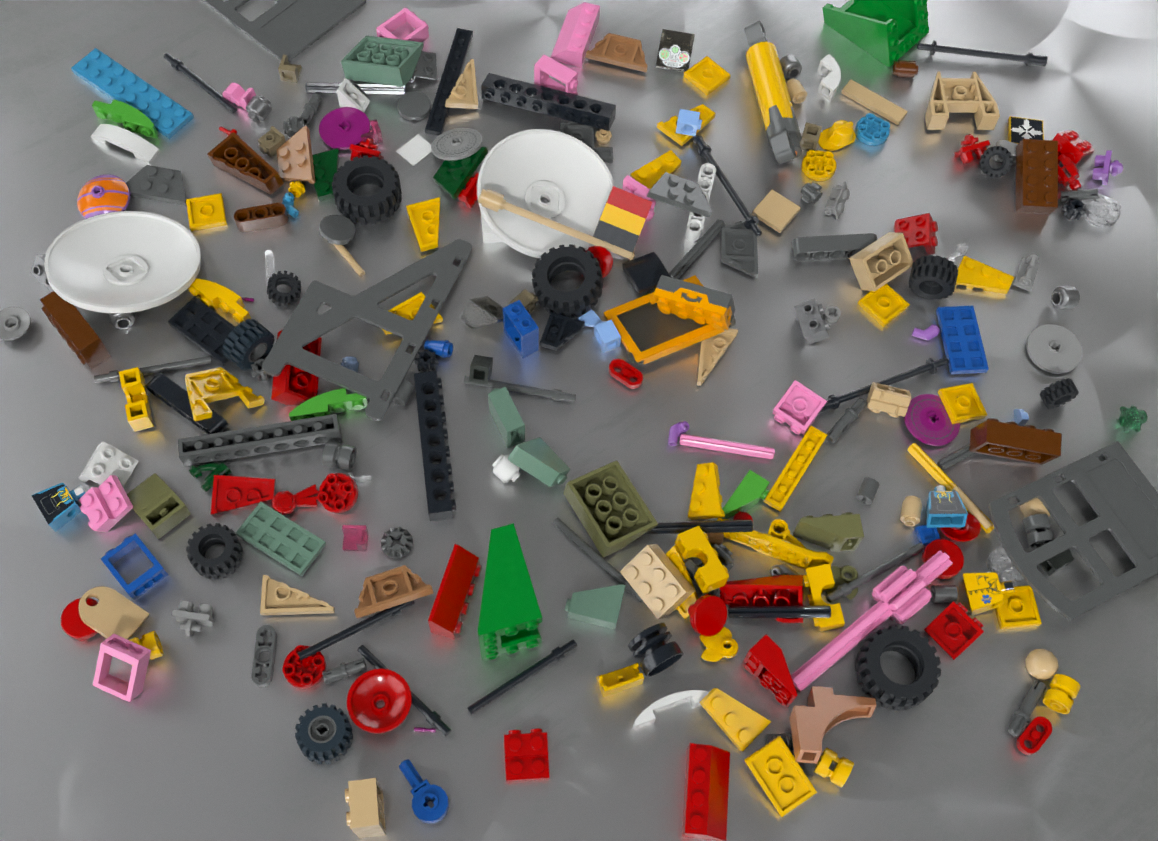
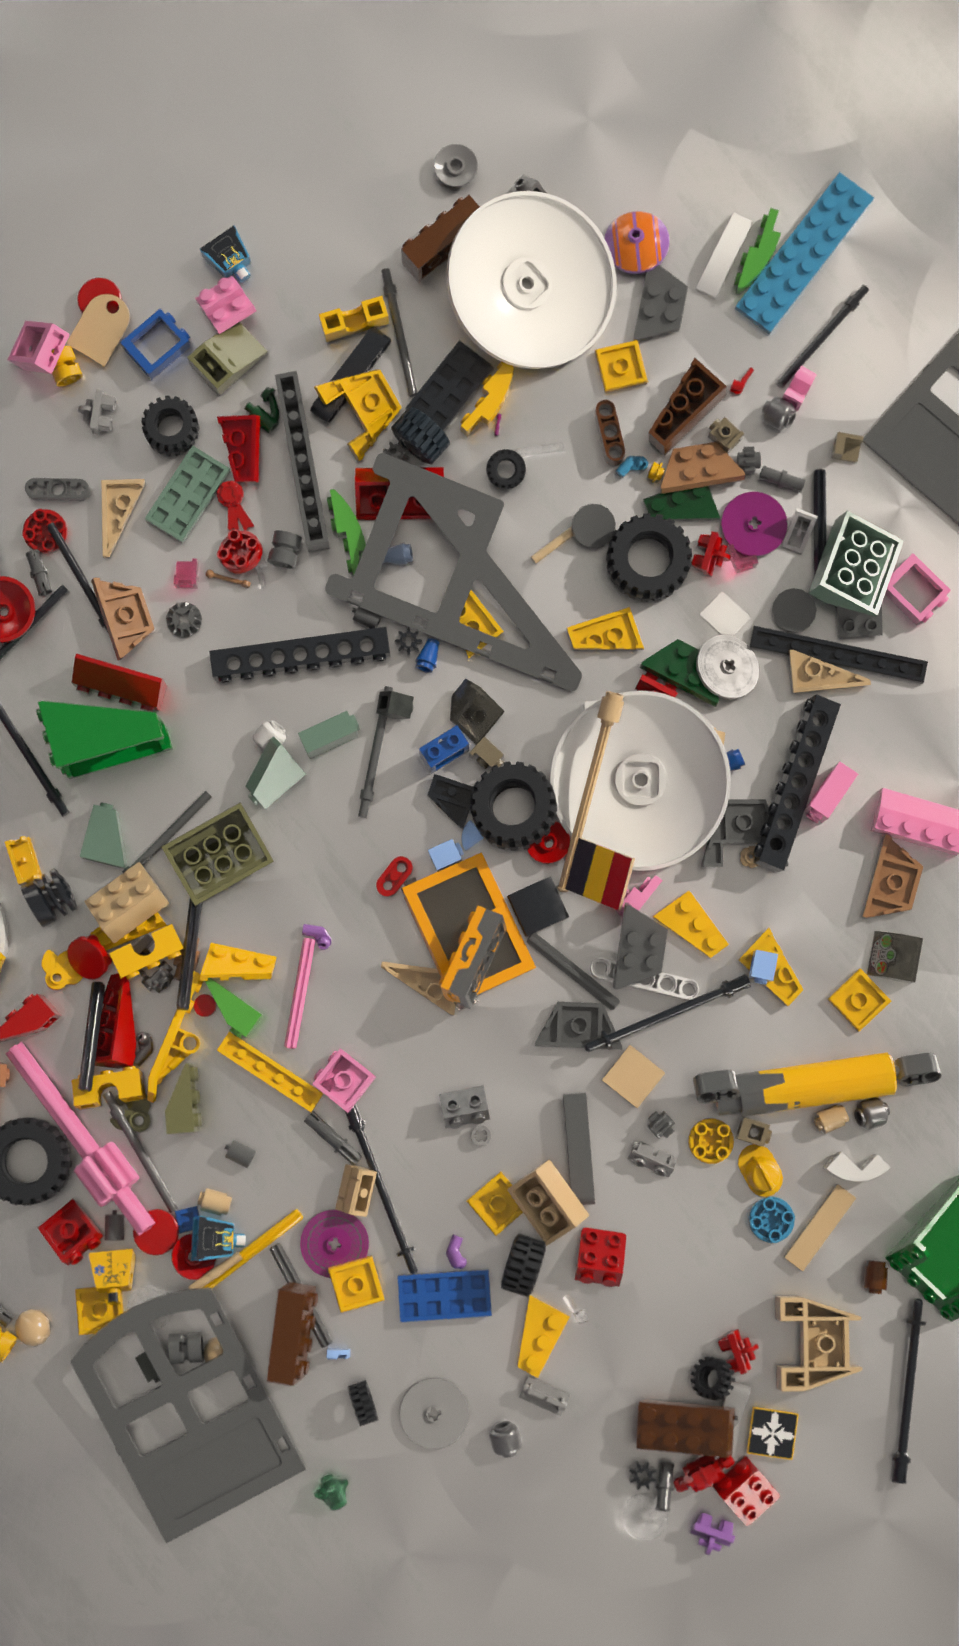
camera: 90 degrees right, 20 degrees up
white bracket [78,441,138,487] -> none
none -> medium nougat hinge [206,570,251,588]

